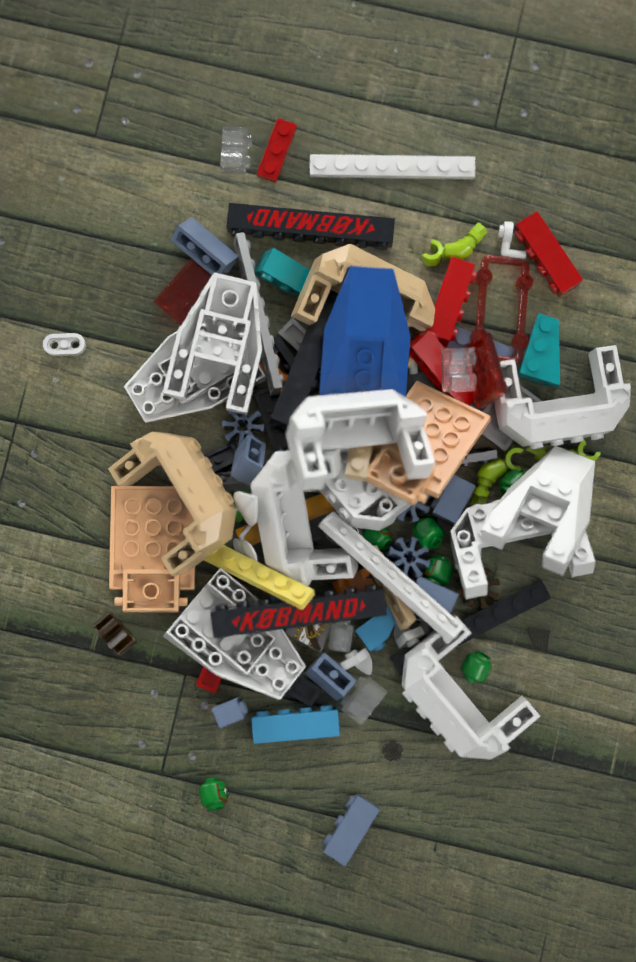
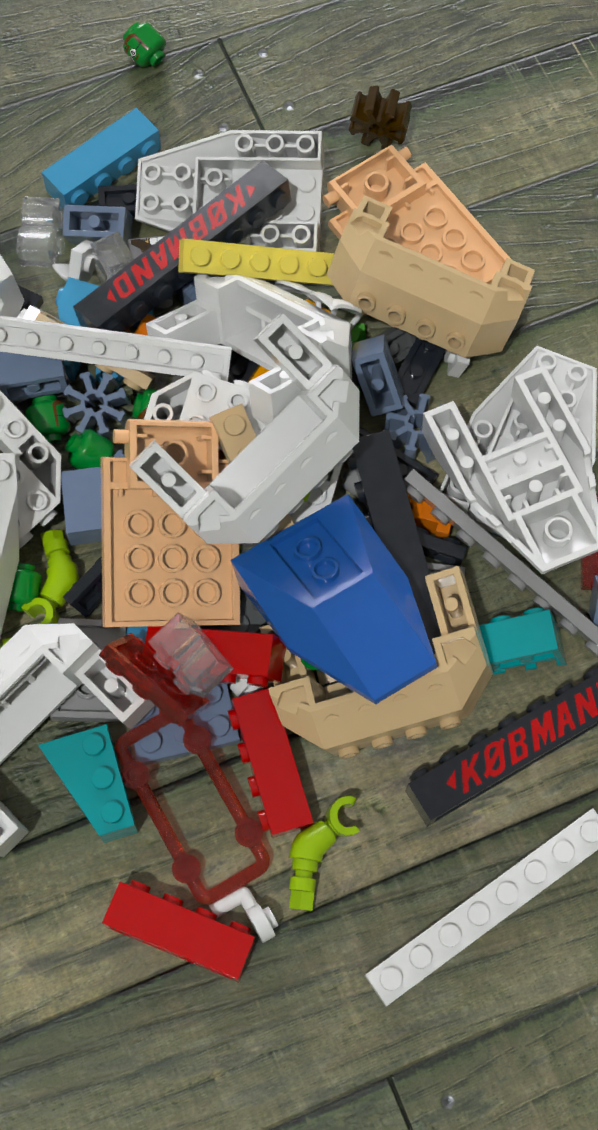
camera: 140 degrees right, 15 degrees down
sand blue brick [212,697,249,728] -> none

